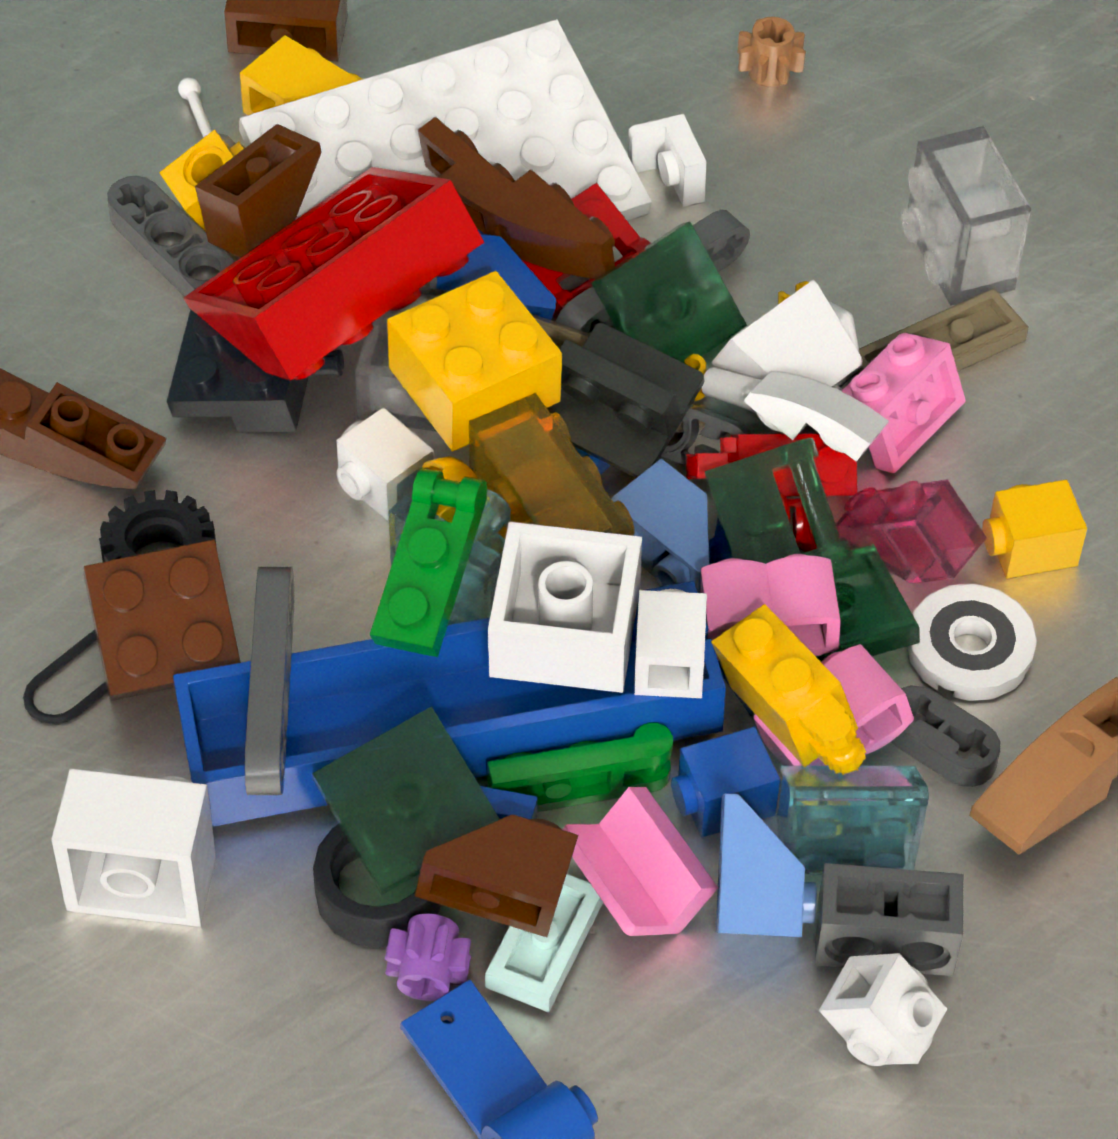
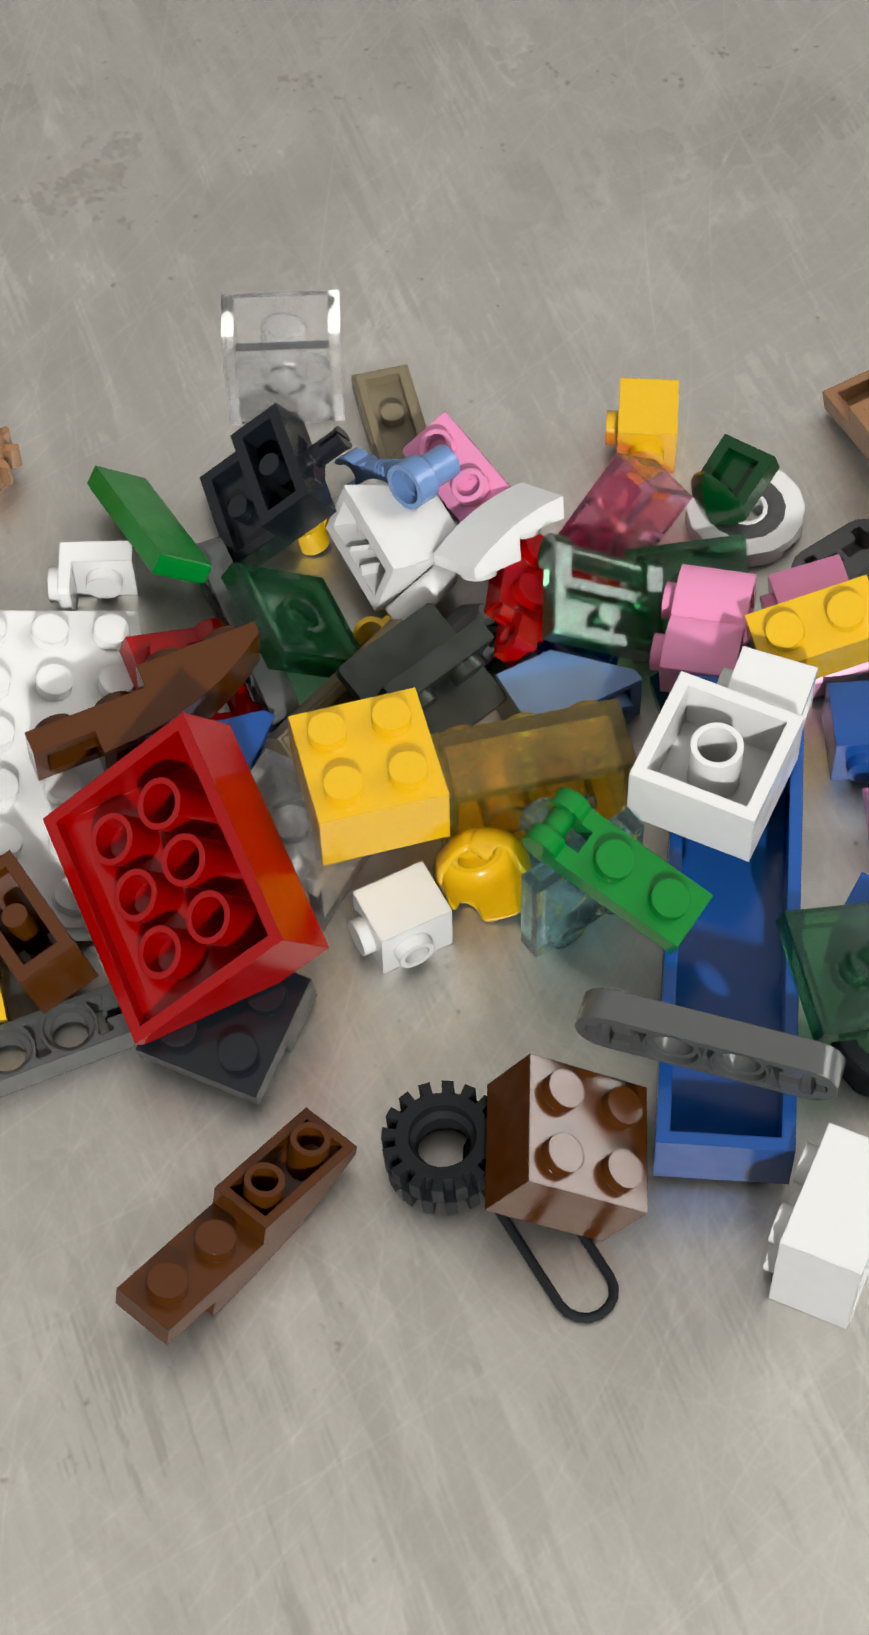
camera: 70 degrees left, 5 degrees up
green plate [487,723,673,812] -> none
none -> green tile [87,465,213,584]
none -> black plate [199,403,352,577]
none -> medium blue brick [334,444,460,510]
none -> dark green plate [690,434,780,525]

